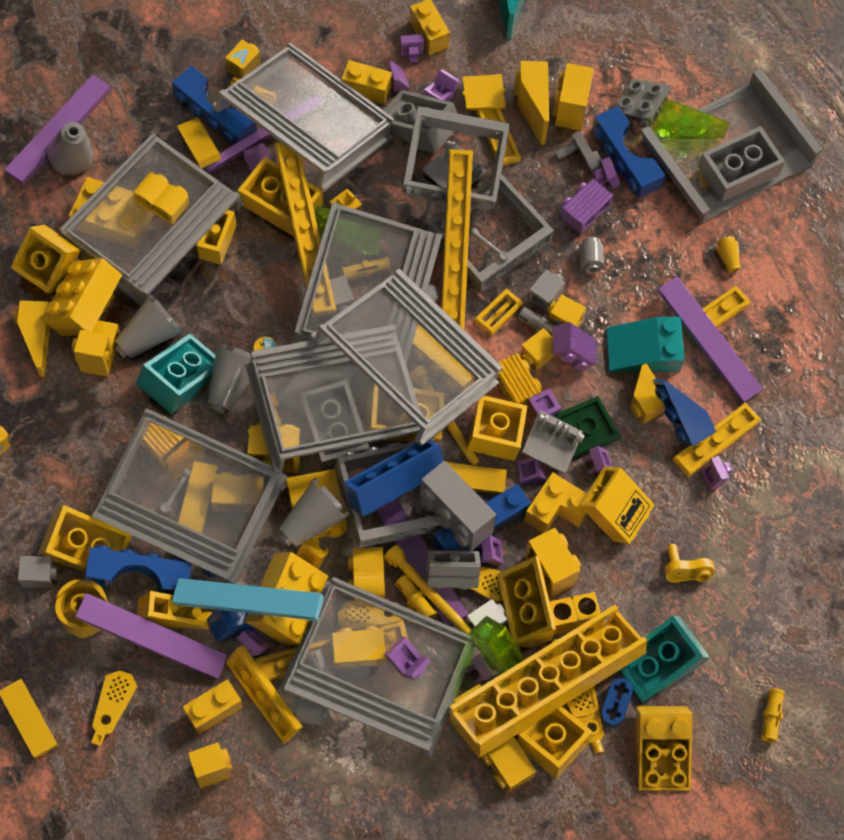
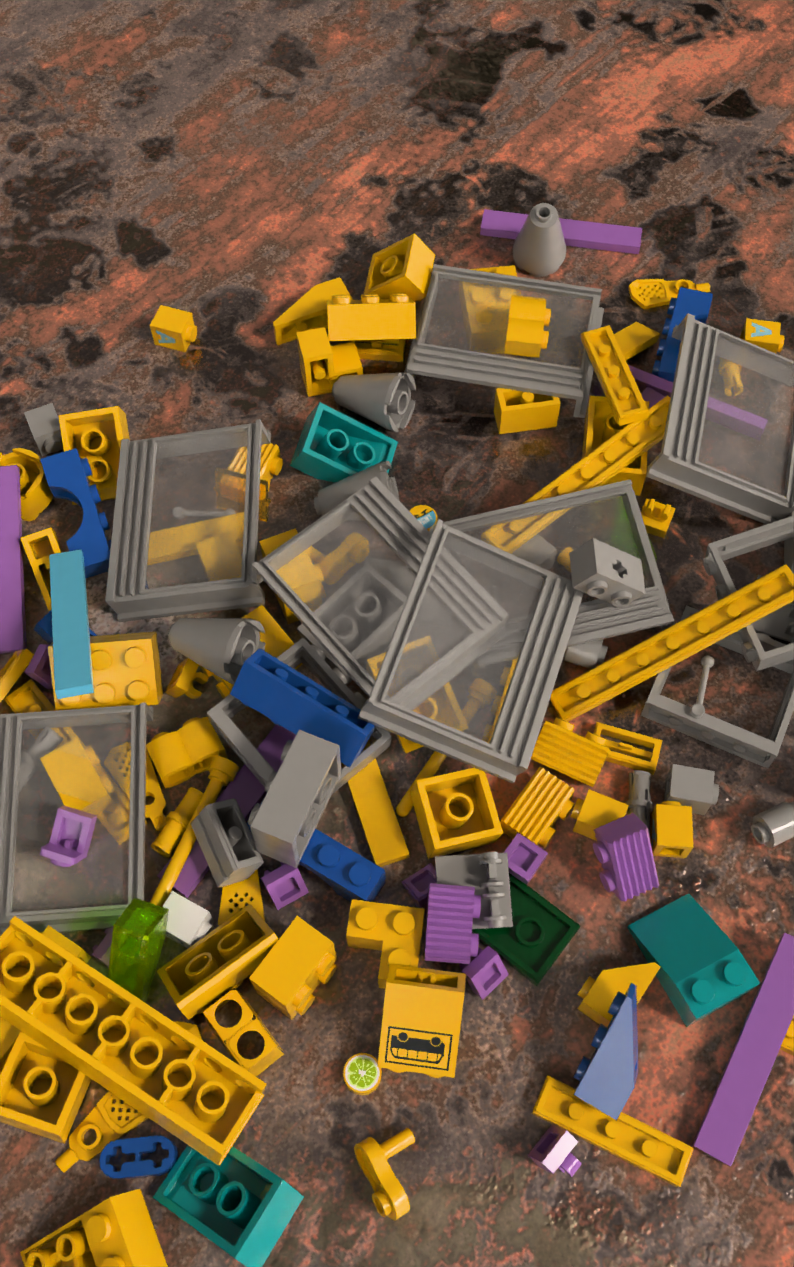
camera: 70 degrees right, 5 degrees down
none -> tile [343,1053,382,1095]
none -> medium lavender brick [423,883,481,964]
none -> yellow brick [531,717,611,787]
none -> light grey brick [569,538,646,608]
none -> yellow tile [581,325,649,426]
none -> yellow piece [628,279,710,310]

